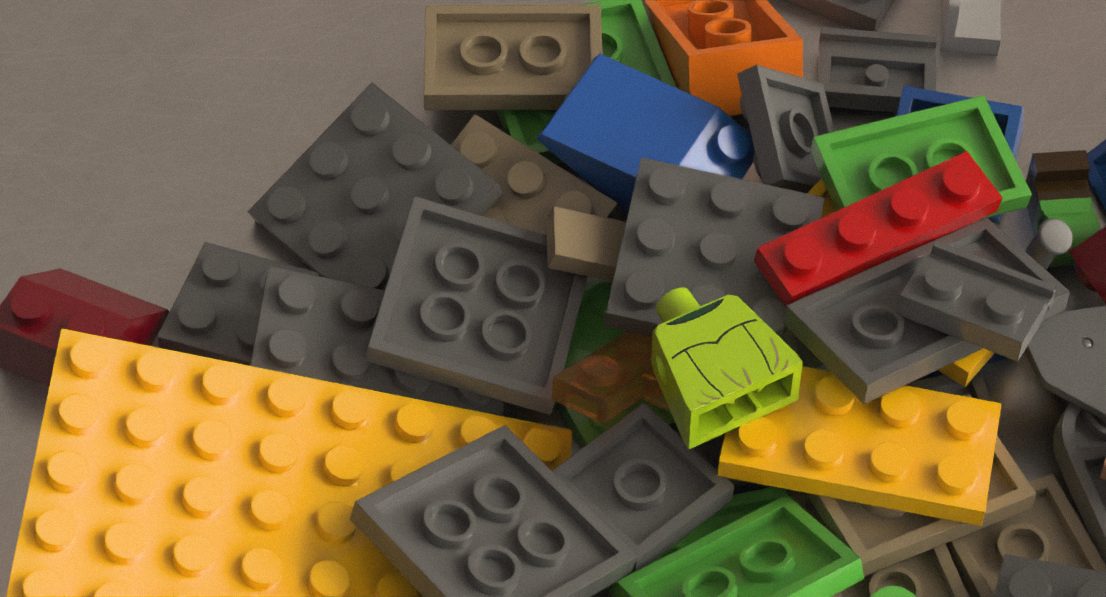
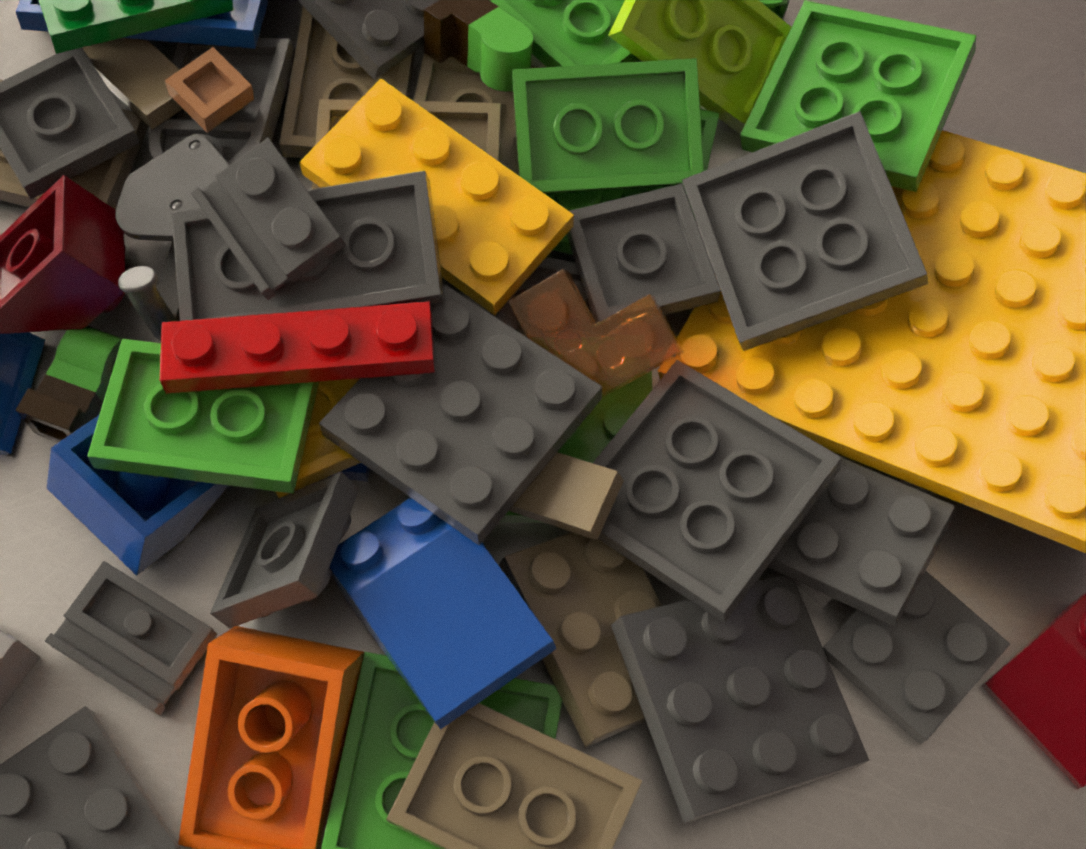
camera: 155 degrees left, 15 degrees up
lime torso [651,287,803,449] -> none

